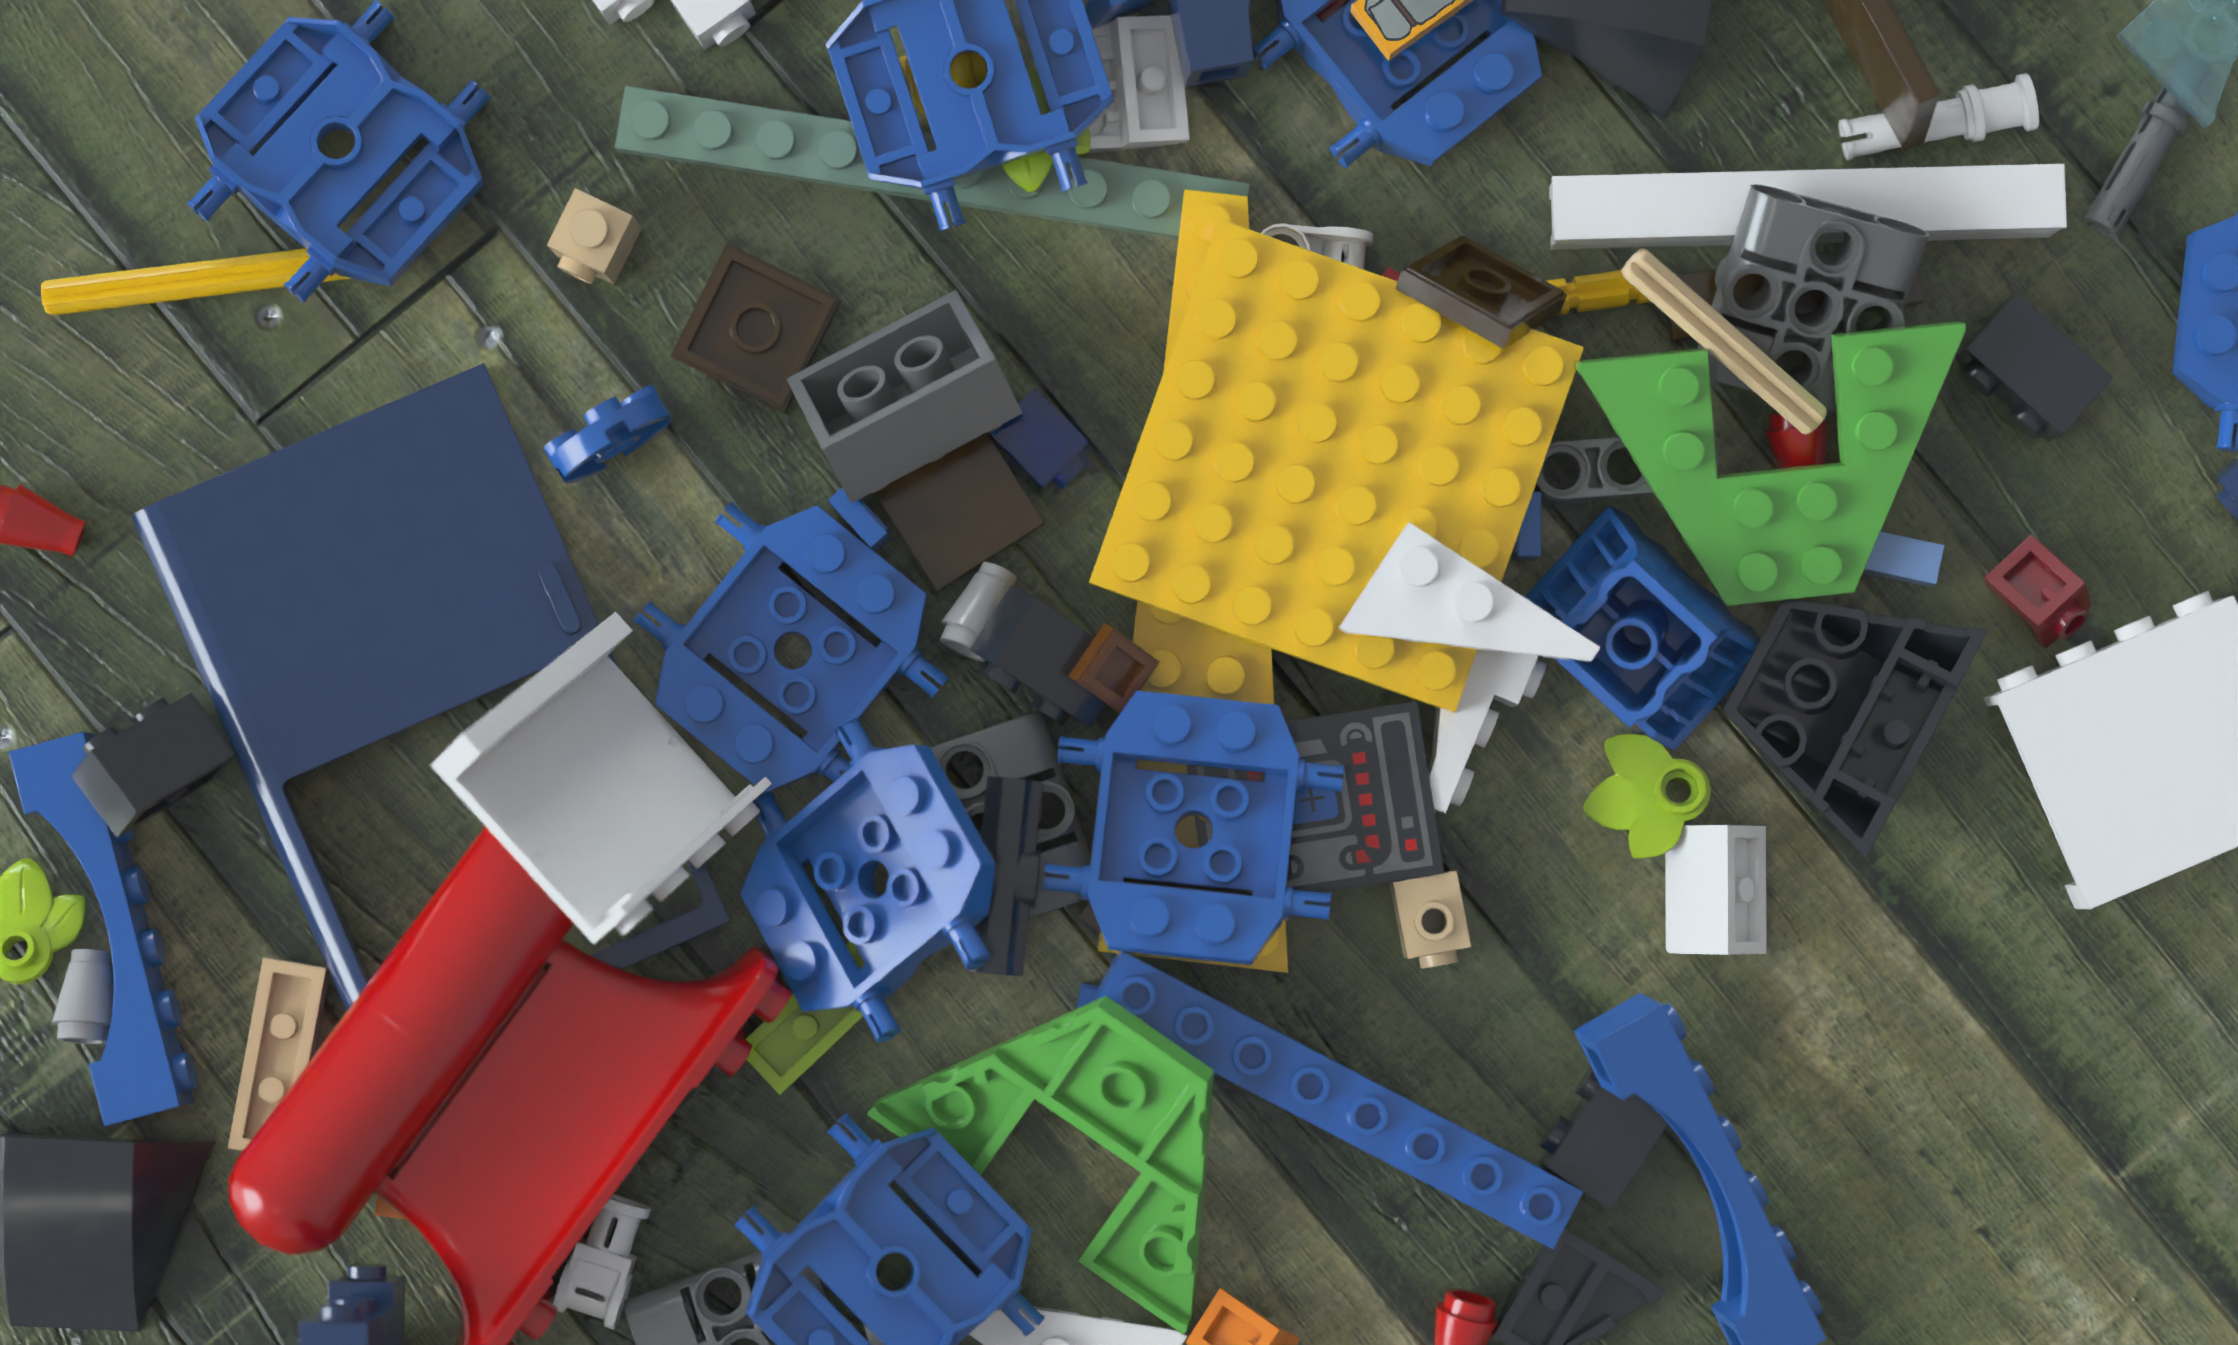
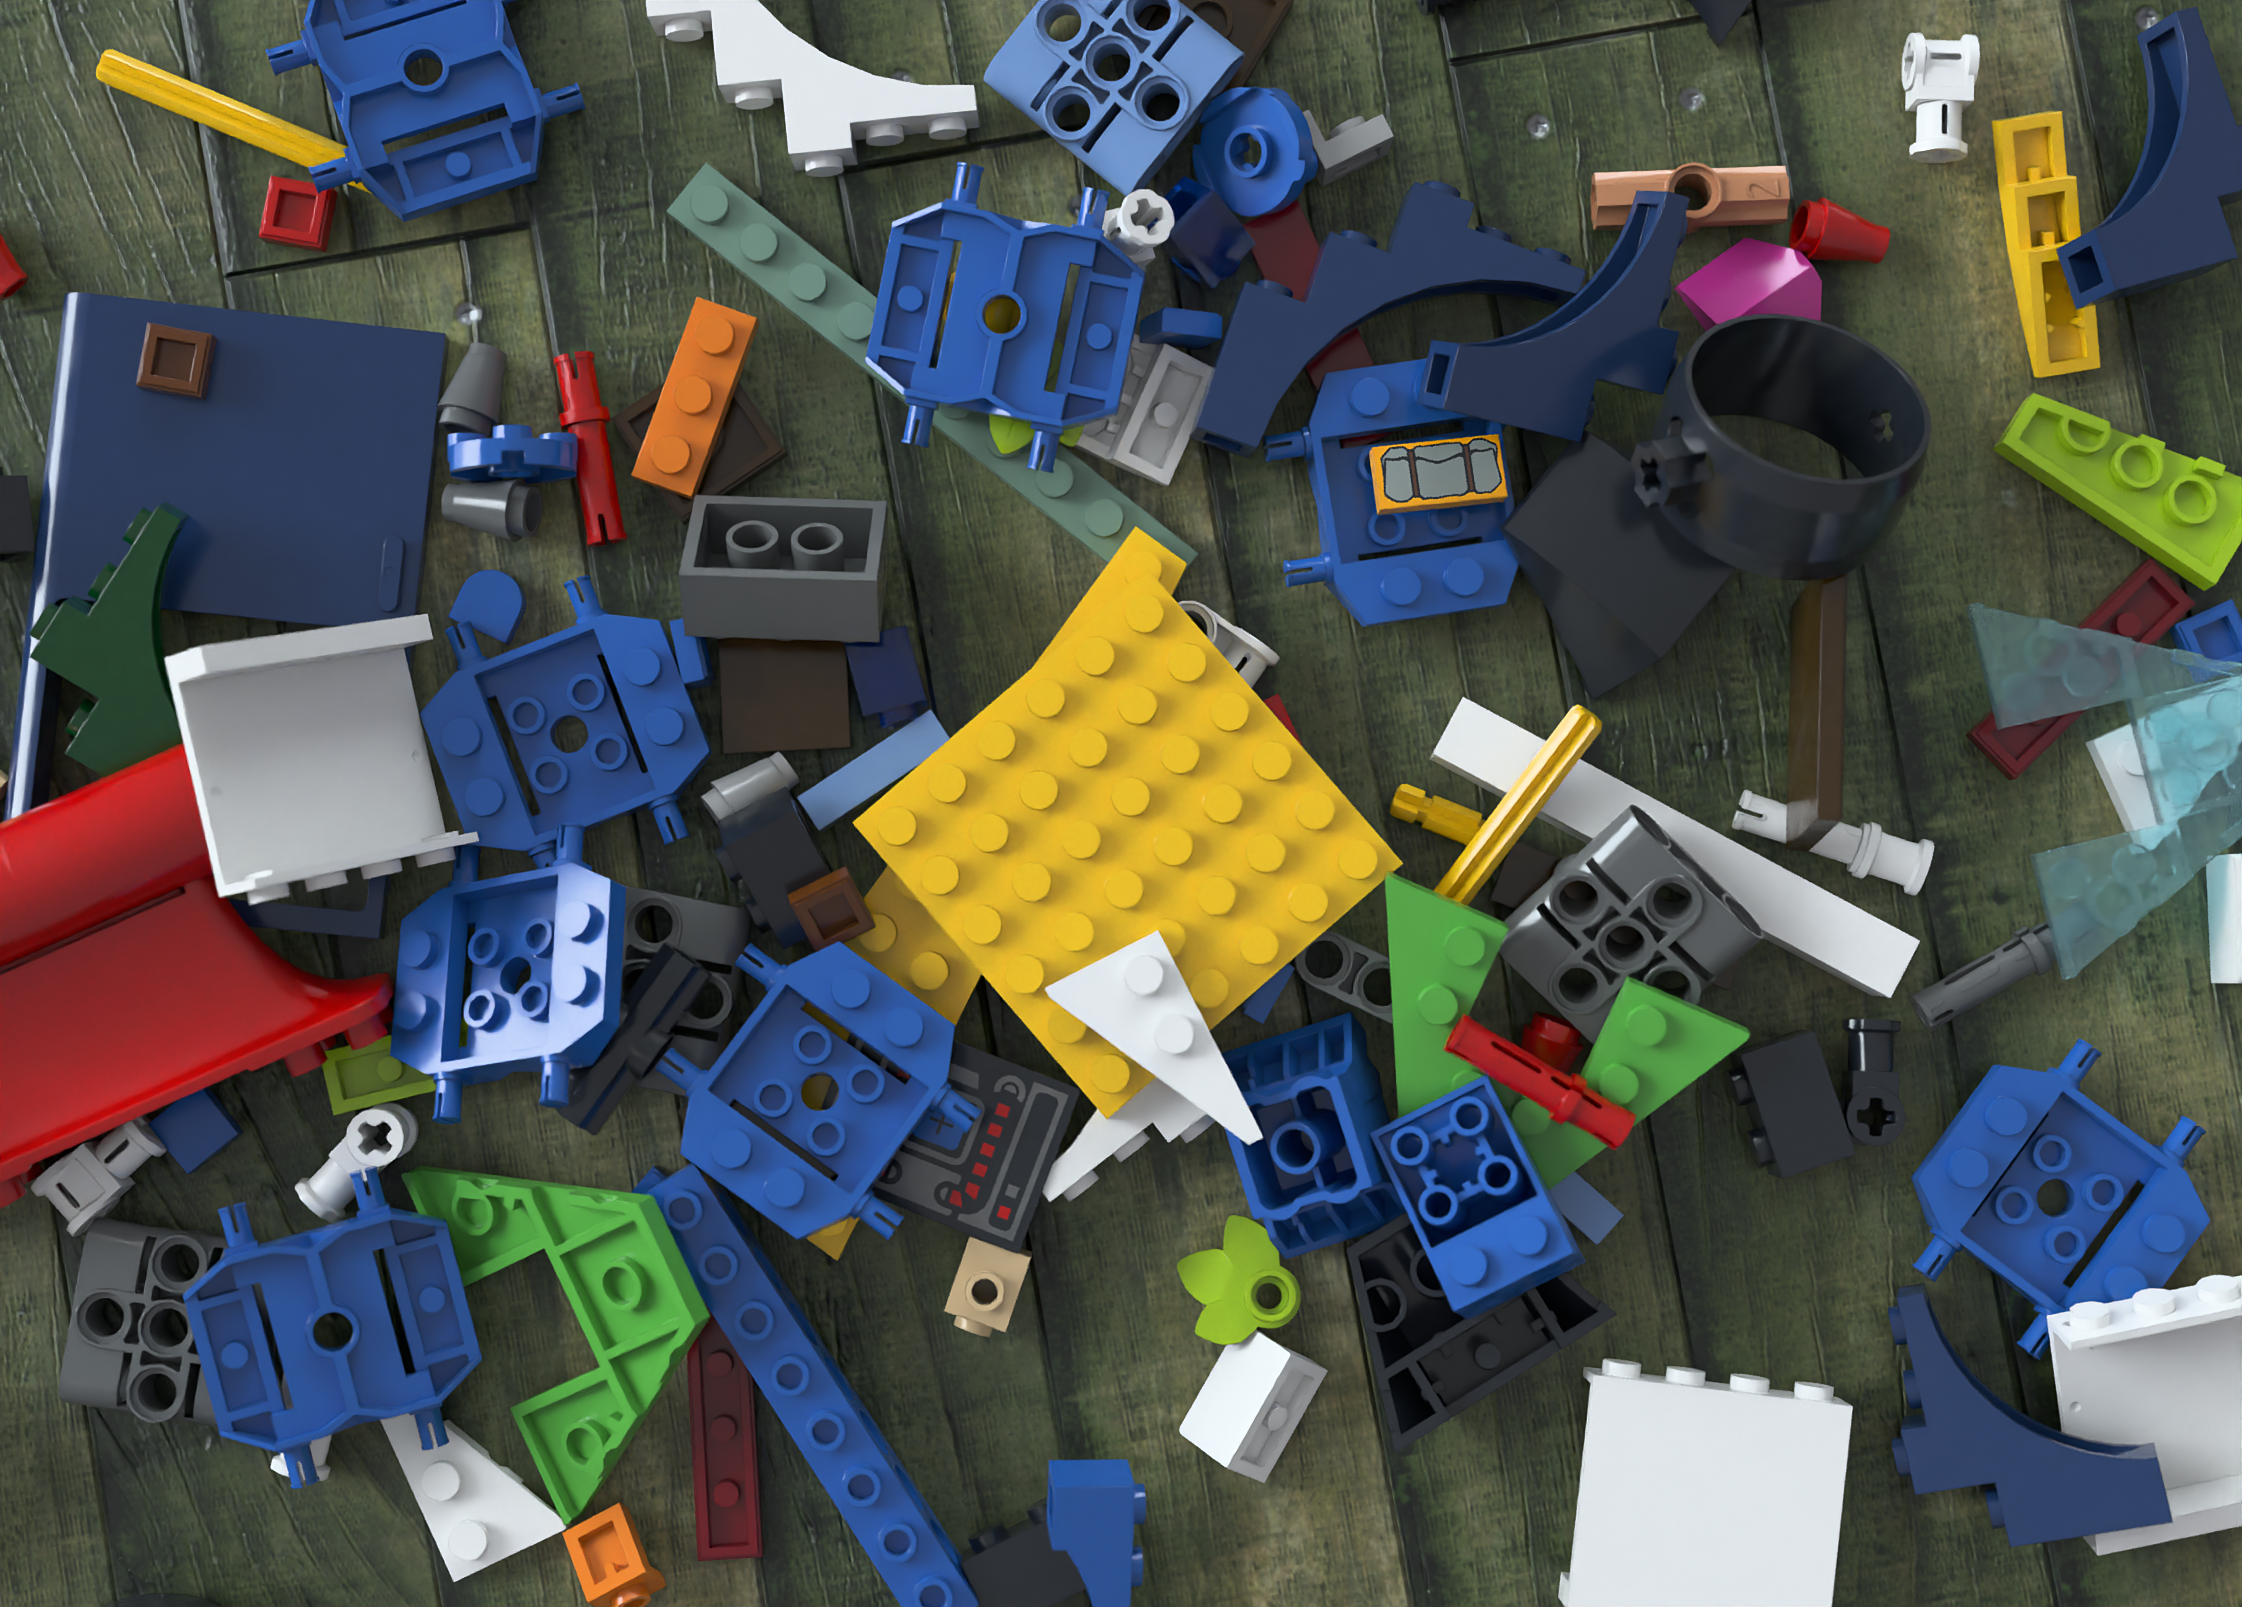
camera: 25 degrees right, 0 degrees up
tan brick [547,188,642,284] -> none
dark brown tile [1395,236,1567,349] -> none
tan axle [1621,249,1827,435] -> none
dark red bracket [1984,535,2091,648] -> none
none -> dark green arch [29,501,190,777]
none -> reddish brown tile [136,323,217,401]
none -> blue tile [148,1087,244,1174]
none -> red tile [258,176,338,253]
none -> white connector [294,1102,419,1224]
none -> dark grey cone [437,343,507,438]
none -> dark grey cone [441,479,542,542]
none -> blue tile [448,570,526,645]
none -> red pin [553,351,628,547]
none -> orange plate [631,297,759,500]
none -> dark red tile [687,1299,764,1561]
none -> medium blue piece [797,709,950,832]
none -> blue slope [1370,1075,1585,1320]
none -> yellow axle [1434,705,1602,906]
none -> red pin [1443,1014,1636,1151]
none -> black connector [1839,1019,1906,1146]

